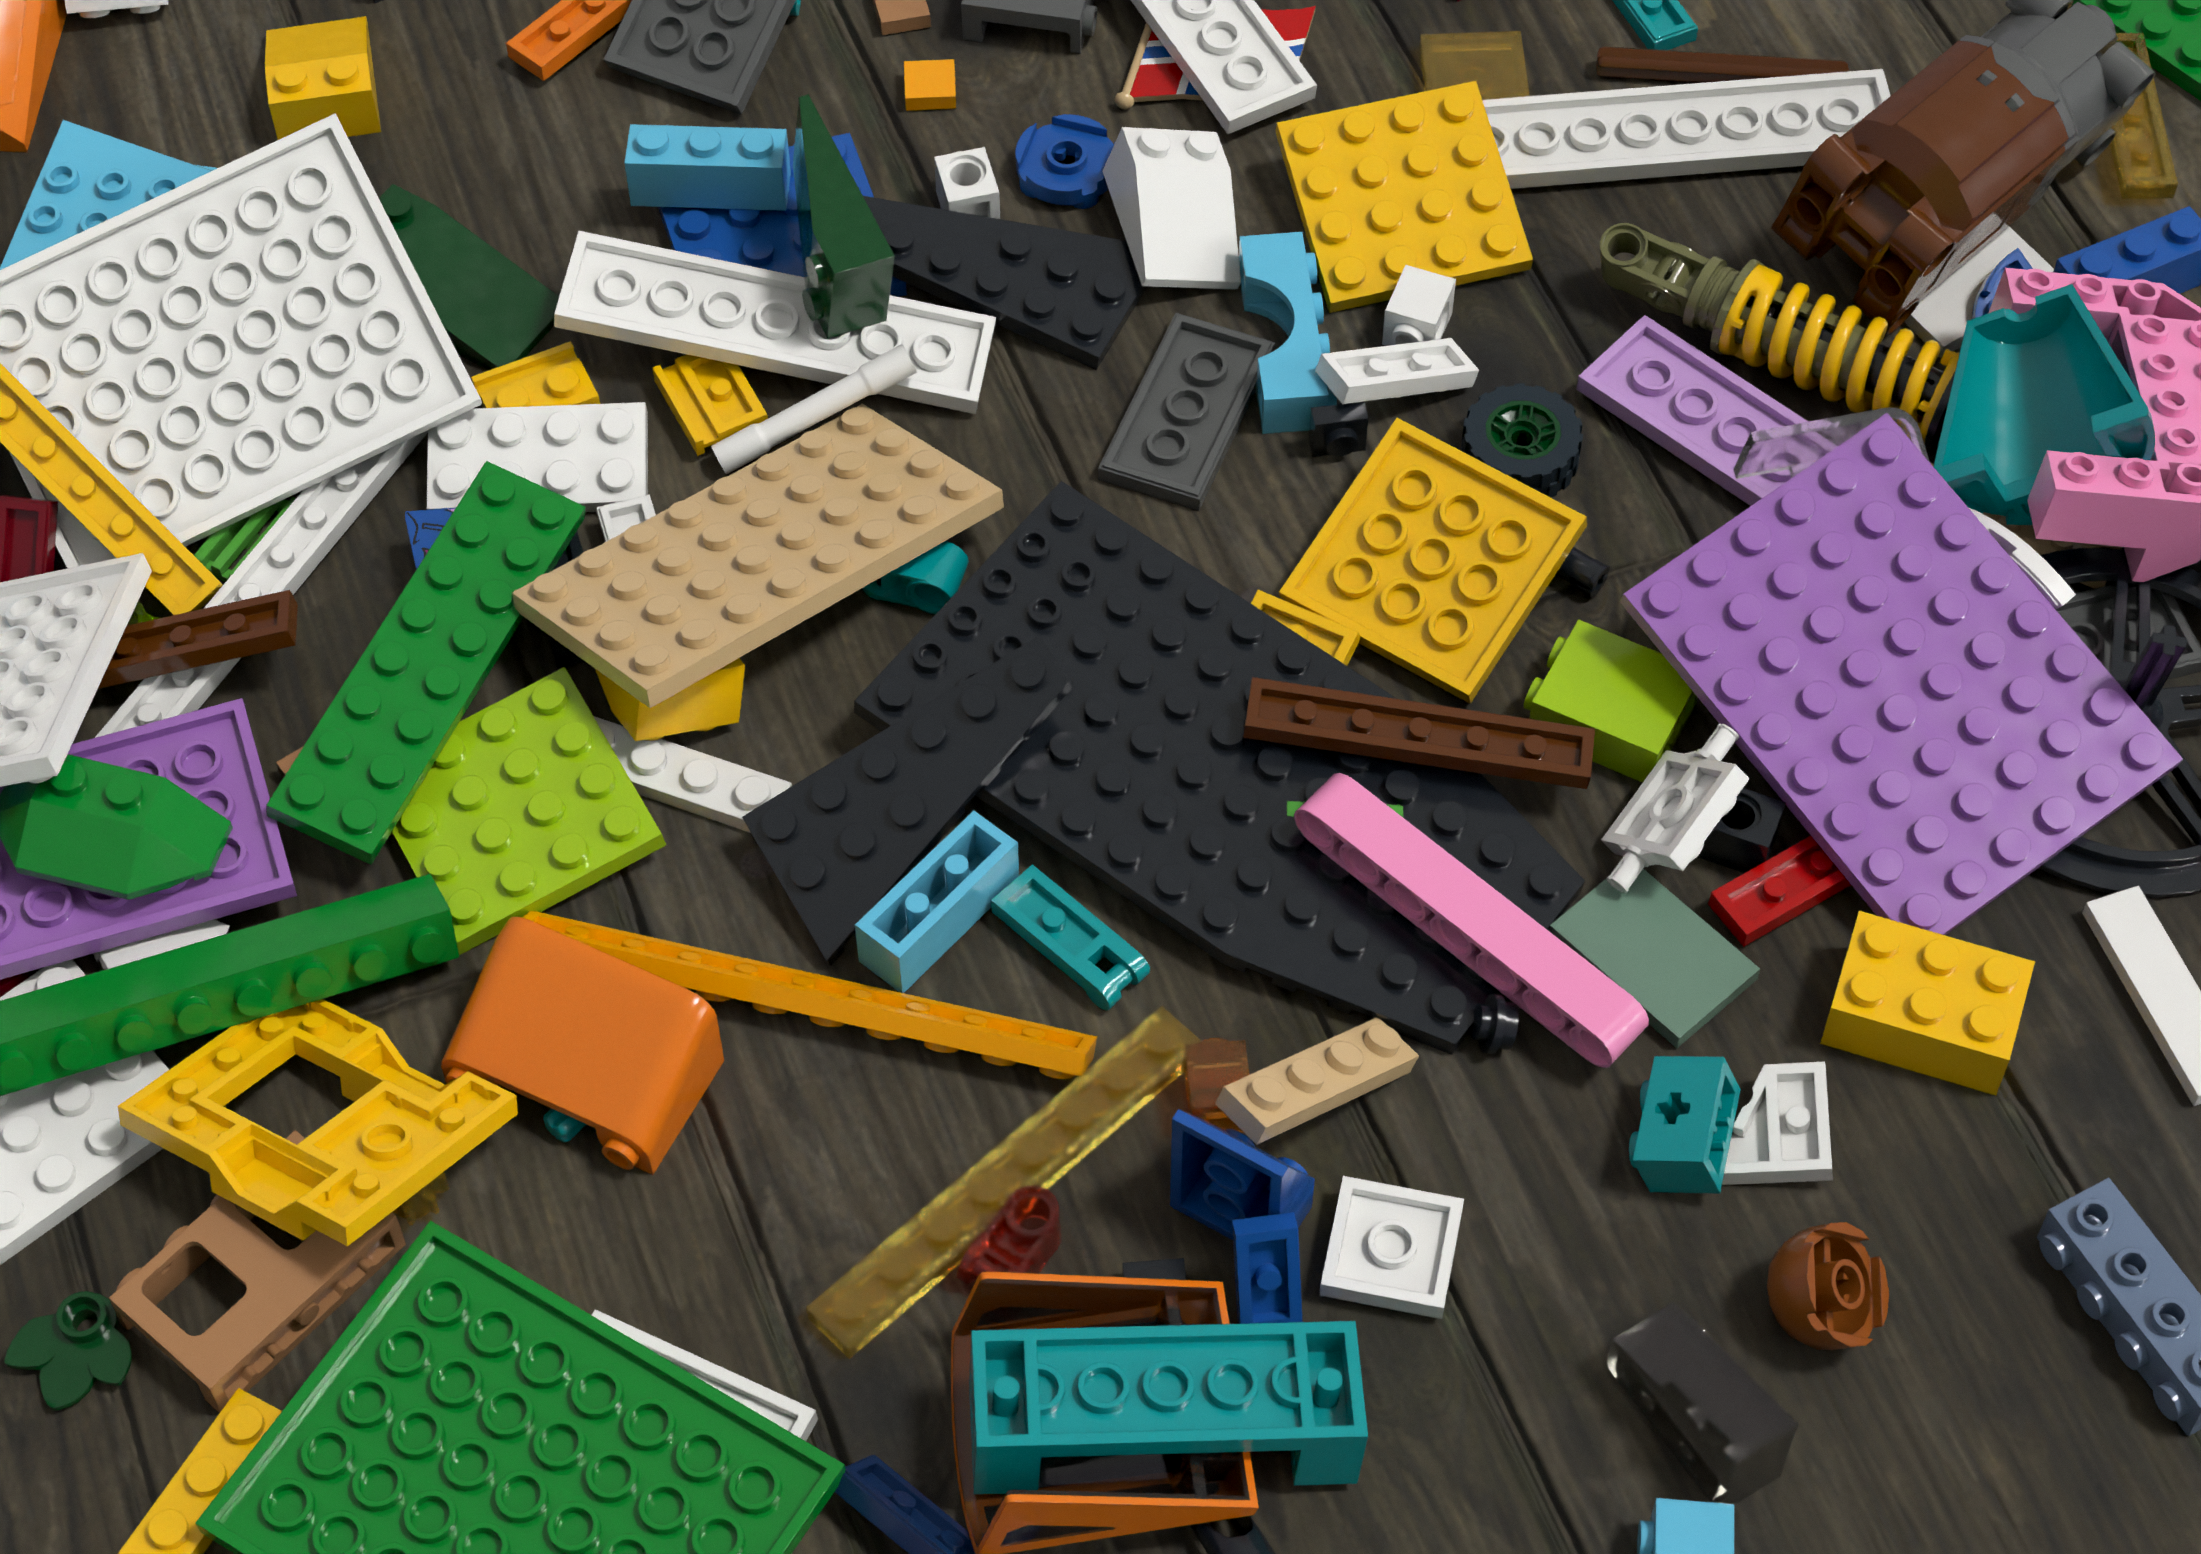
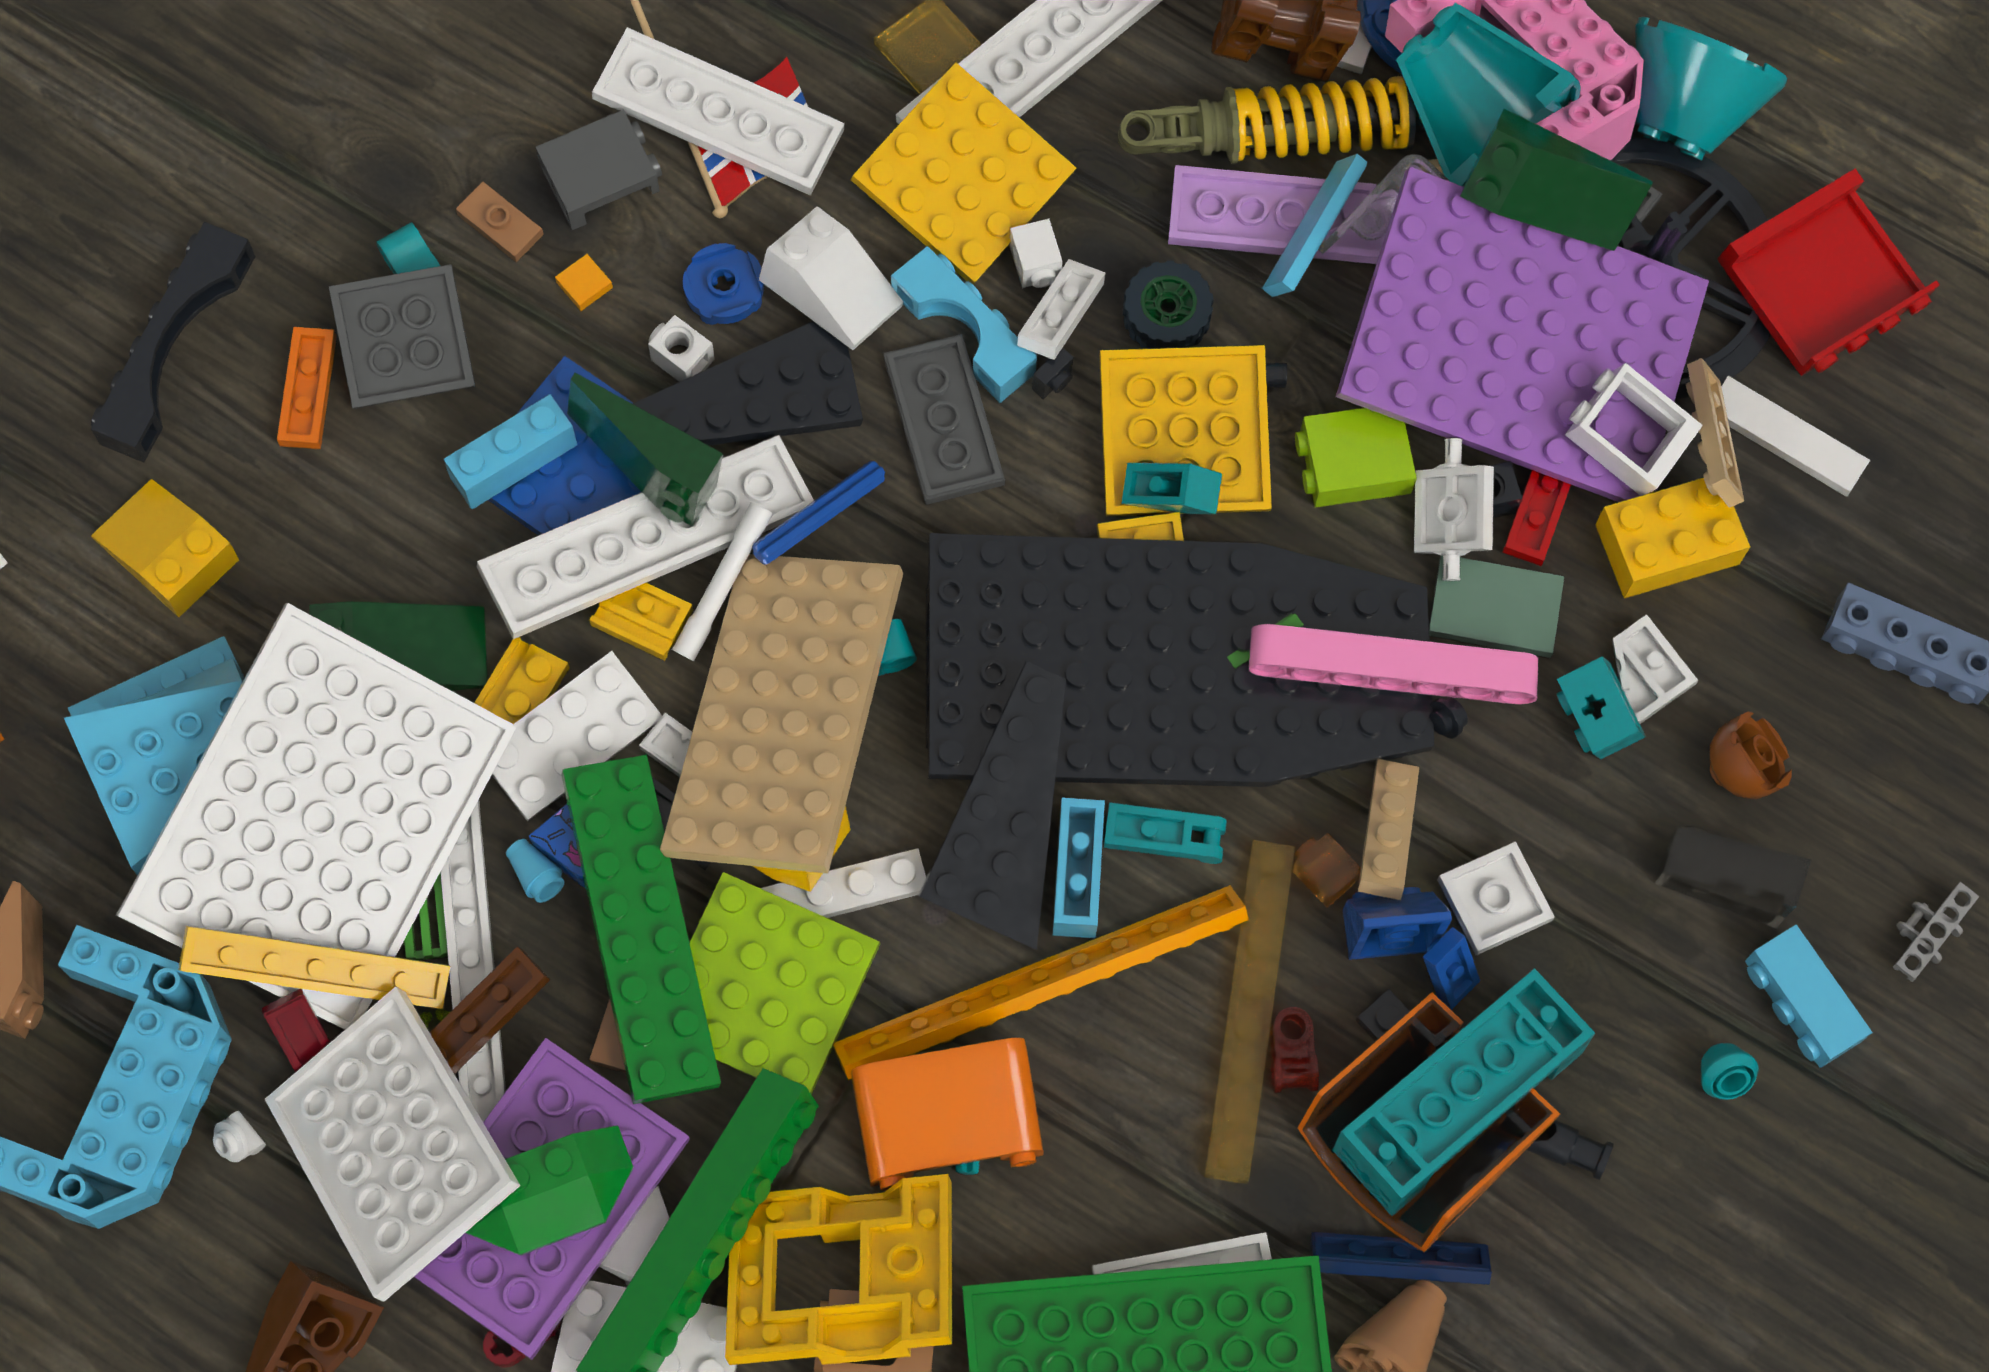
camera: 40 degrees left, 15 degrees up
reddish brown plate [1243,677,1595,789] -> none
none -> medium azure cone [506,839,564,903]
none -> blue axle [752,461,885,565]
none -> teal slope [1122,463,1222,514]
none -> medium azure tile [1262,154,1367,297]
none -> dark green slope [1460,109,1653,251]
none -> white window [1565,363,1703,496]
none -> tan plate [1686,358,1744,508]

